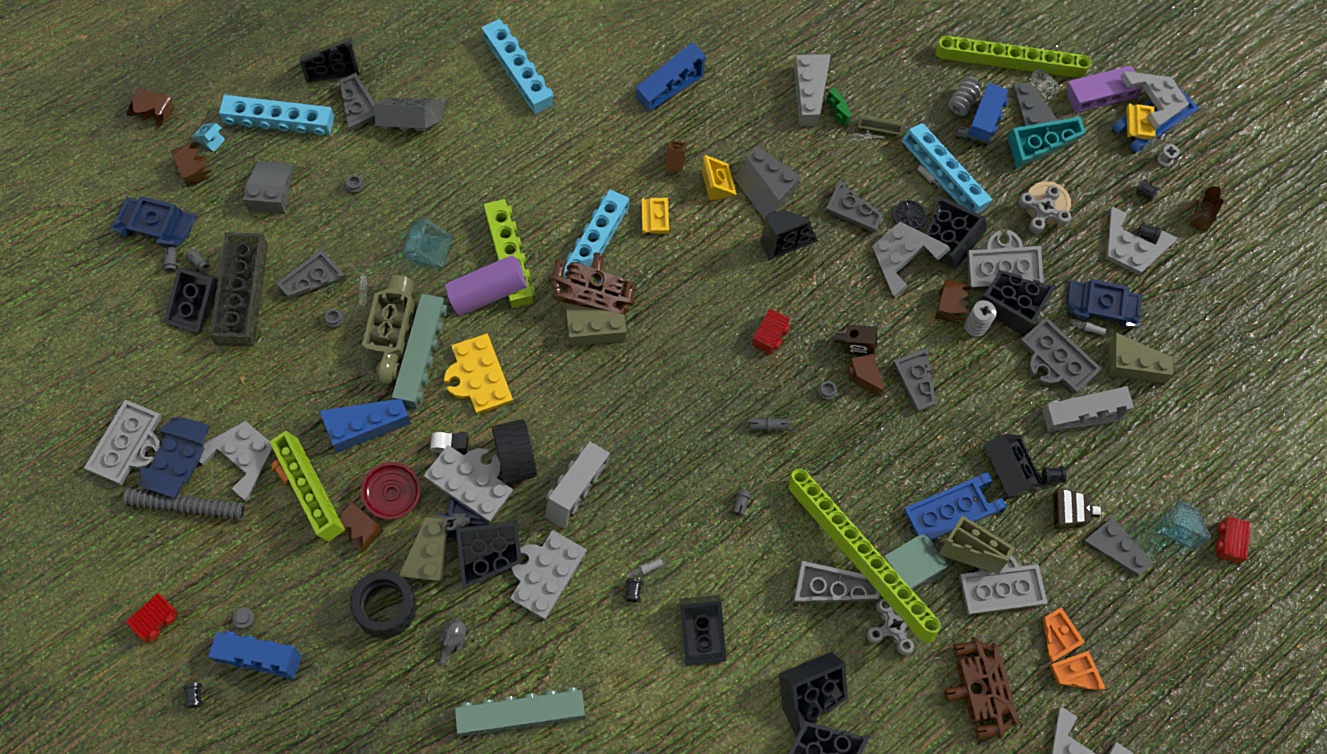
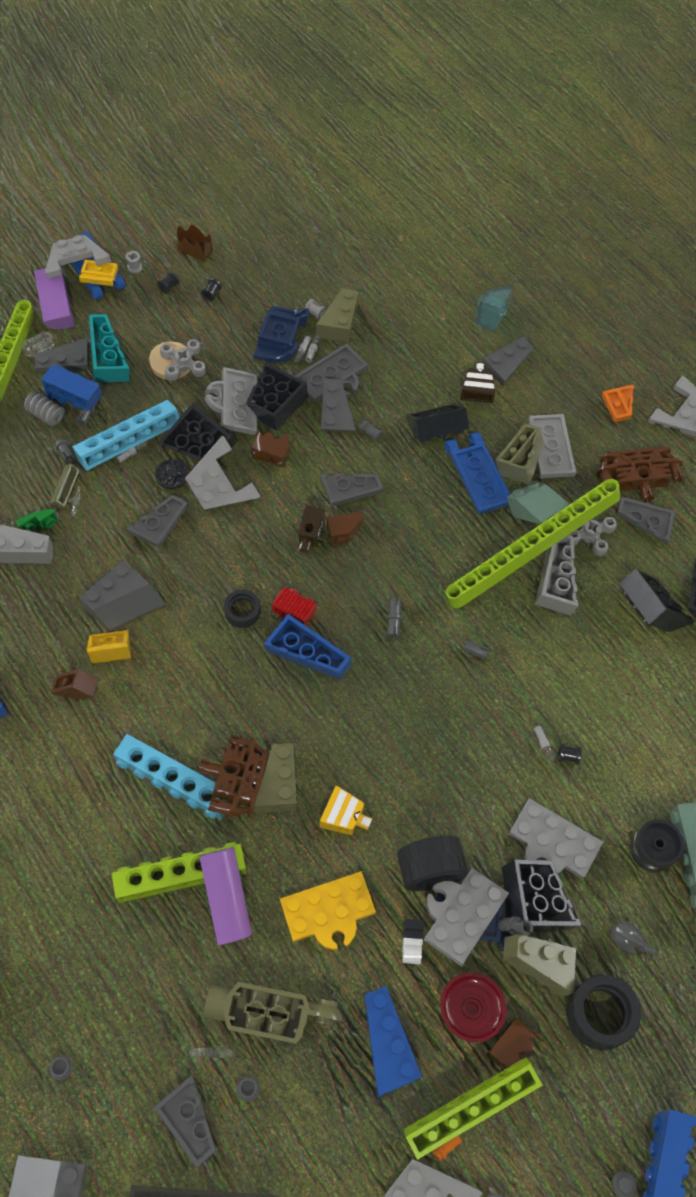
camera: 85 degrees left, 5 degrees down
sand green brick [392,294,448,409] -> none
clear light blue slope [402,218,453,269] -> none
light grey wedge [544,442,610,529] -> none
yellow plate [641,198,669,234] -> none
black slope [679,595,727,665] -> none
black wedge [760,210,818,260] -> none
dark grey plate [818,381,837,400] -> none
light grey piece [964,300,996,337] -> none
black bush [1041,466,1066,484] -> none
light grey wedge [1042,386,1134,432] -> none
orange wing [1043,607,1085,663] -> none
light grey wing [1106,207,1177,275] -> none
red brick [1215,516,1251,564] -> none
none -> dark grey pin [55,439,75,462]
none -> black tyre [224,589,261,628]
none -> blue wedge [264,614,352,680]
none -> light grey bush [305,299,327,320]
none -> light grey piece [305,335,320,362]
none -> yellow torso [319,786,372,835]
none -> dark grey wing [321,379,356,433]
none -> dark grey pin [359,420,382,441]
none -> dark grey wing [617,497,675,544]
none -> black wheel [630,819,684,873]

